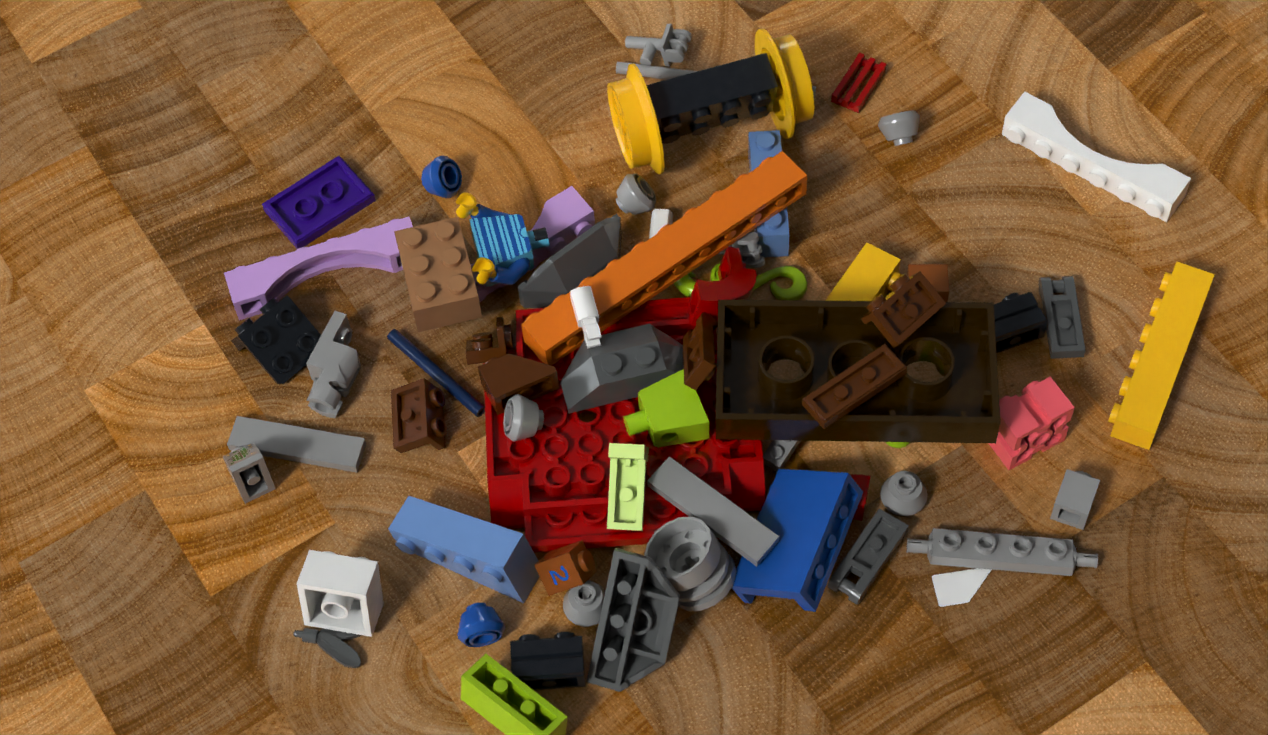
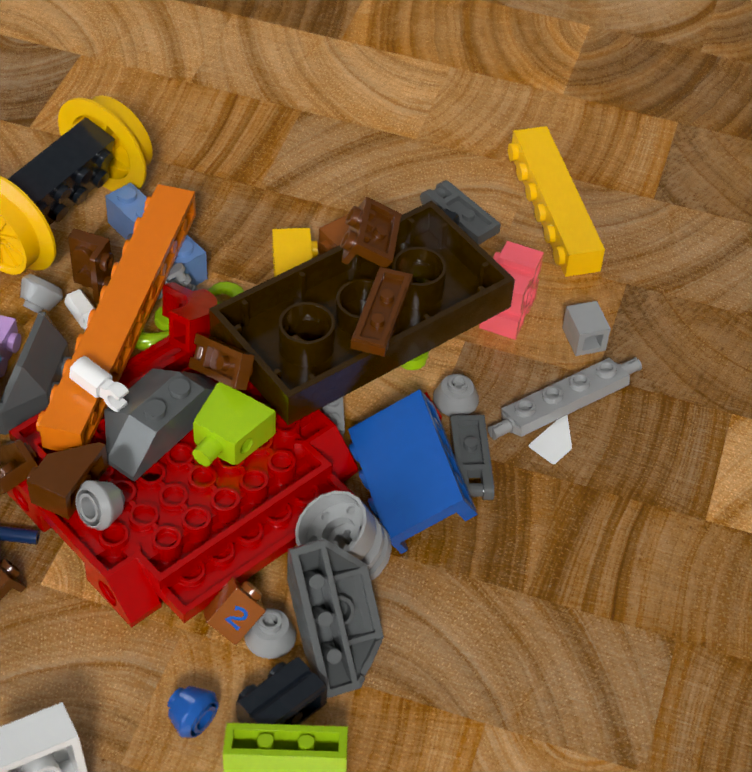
camera: 45 degrees left, 10 degrees down
medium blue wedge [388,496,539,604] -> none
yellowish green bracket [607,443,649,531] -> none
light grey tile [647,456,779,566] -> none
red tile [831,52,887,113] -> none
light grey cone [878,110,920,146] -> none
white arch [1002,91,1191,222] -> none
none -> reddish brown bracket [68,228,114,304]

